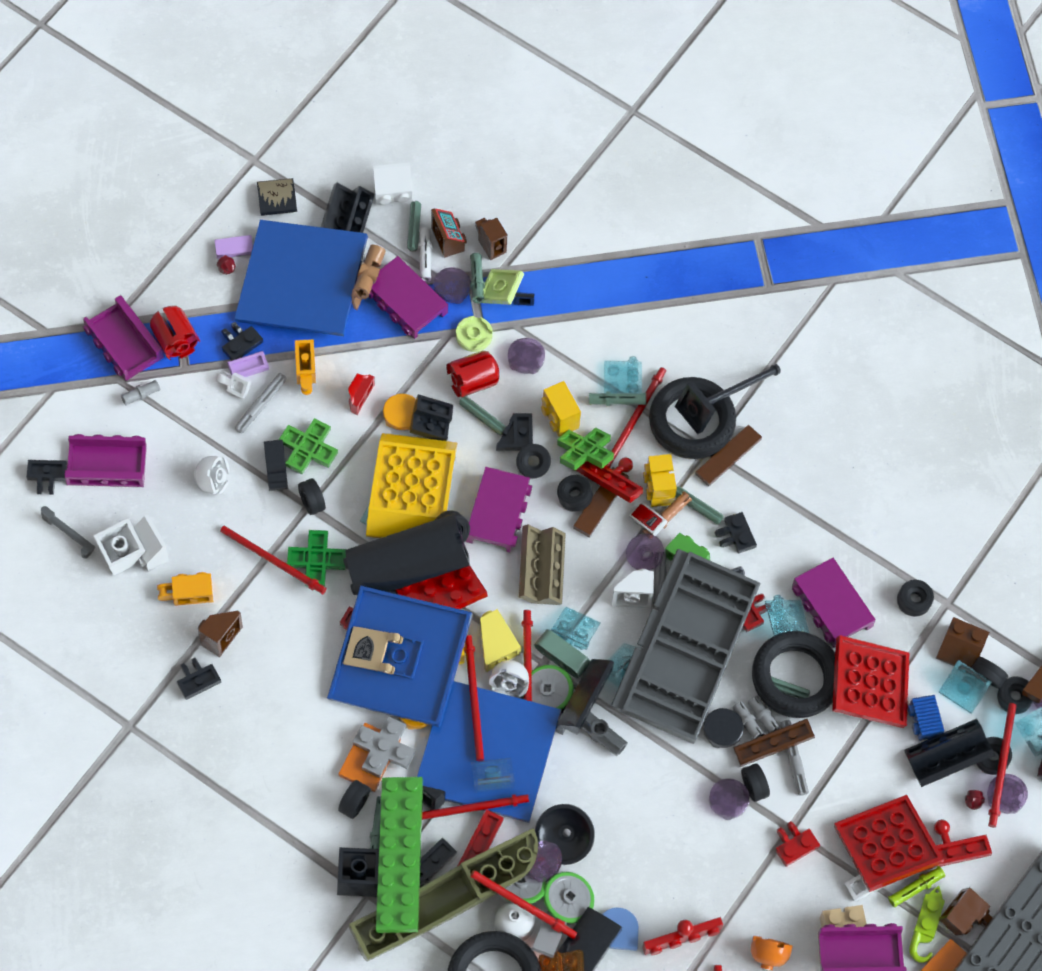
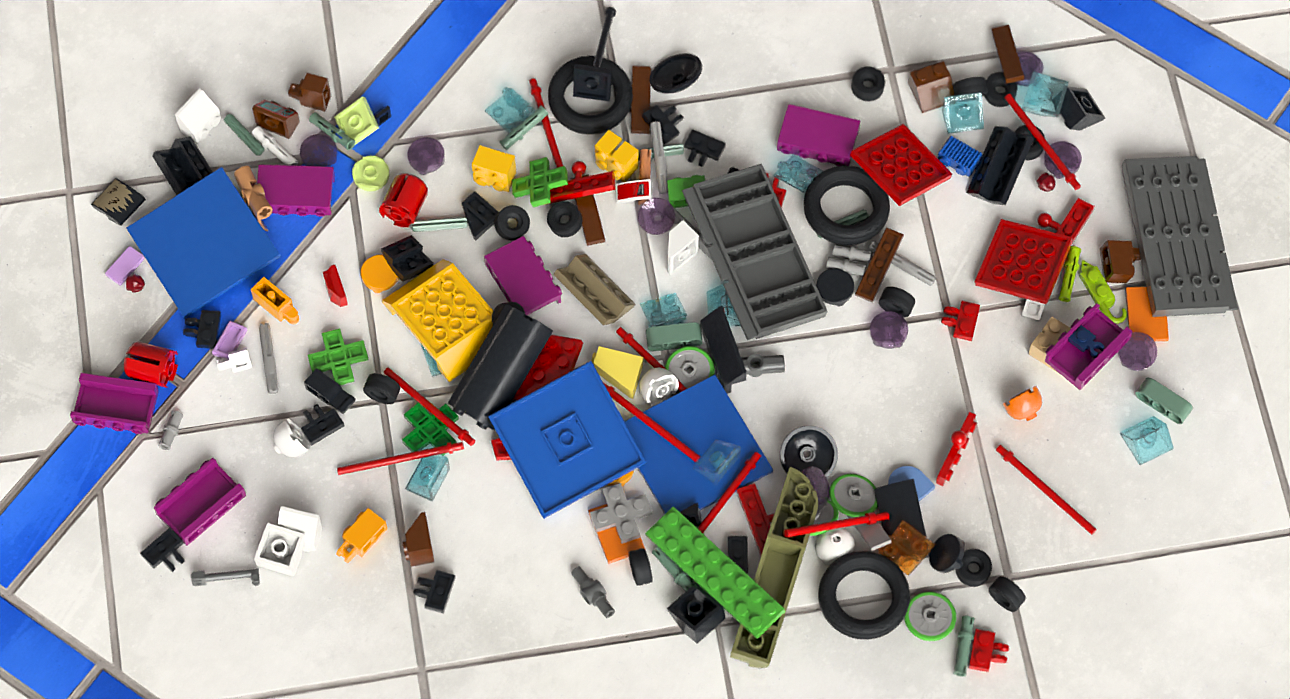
camera: 40 degrees left, 0 degrees up
tan flag [343,626,403,675] -> none
none -> black hinge [301,404,345,446]
none -> red bar [384,367,476,446]
none -> clear light blue slope [405,456,450,502]
none -> dark grey pin [571,566,615,618]
none -> black hinge [642,105,684,145]
none -> black dish [649,53,703,94]
none -> light grey axle [650,121,668,194]
none -> dark blue plate [1068,325,1104,358]

